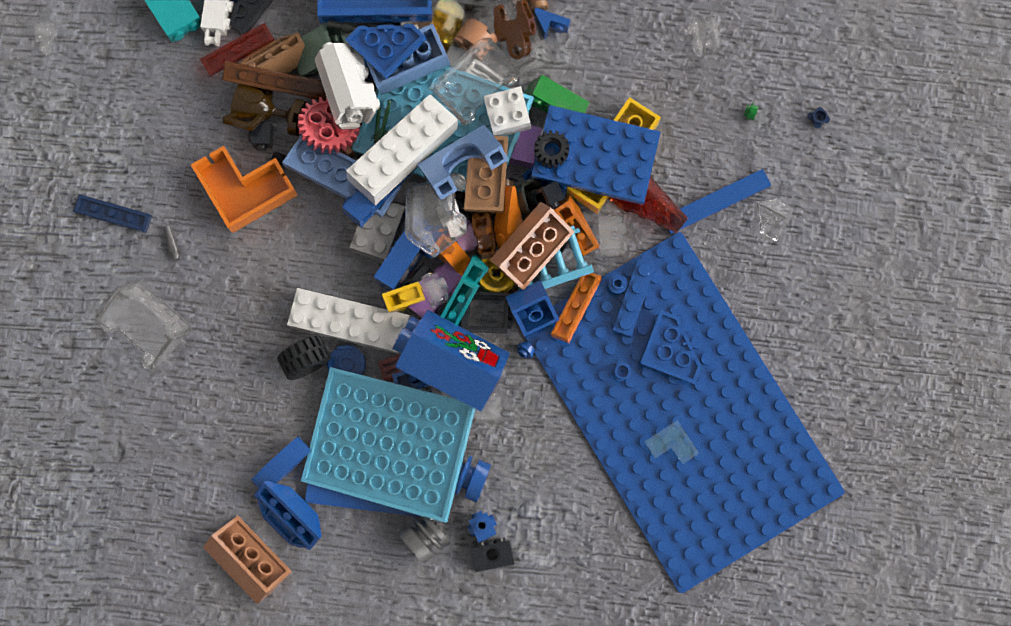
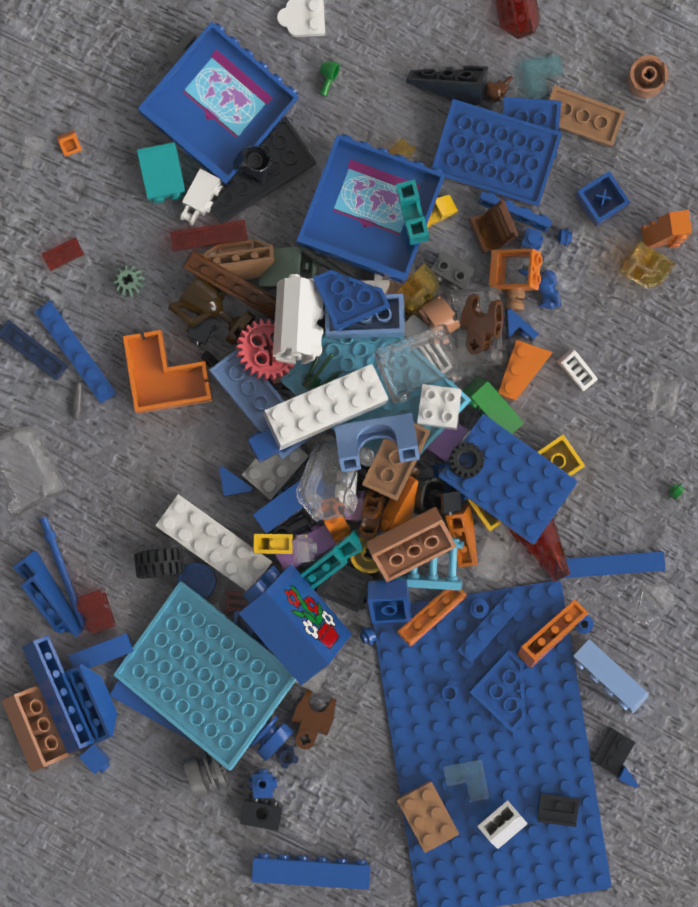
camera: 25 degrees right, 5 degrees up
none -> blue wedge [13,550,84,637]
none -> blue brick [22,635,95,754]
none -> blue plate [34,301,117,404]
none -> blue bar [40,517,88,627]
none -> clear red tile [42,237,85,271]
none -> orange slope [57,130,82,157]
none -> clear red brick [76,590,117,634]
none -> blue brick [79,743,112,775]
none -> sand green gear [112,265,145,297]
none -> blue slope [220,466,254,497]
none -> blue brick [252,853,371,890]
none -> dark blue plate [276,745,299,768]
none -> reddish brown piece [291,689,337,750]
none -> medium nougat brick [396,779,460,853]
none -> white brick [478,800,528,849]
none -> orange wedge [498,340,553,402]
none -> orange slope [517,600,588,669]
none -> black plate [537,793,580,827]
none -> white slope [557,349,597,391]
none -> light blue wedge [573,639,648,713]
none -> blue plate [575,615,594,634]
none -> black plate [591,727,636,776]
none -> blue slope [617,765,638,788]

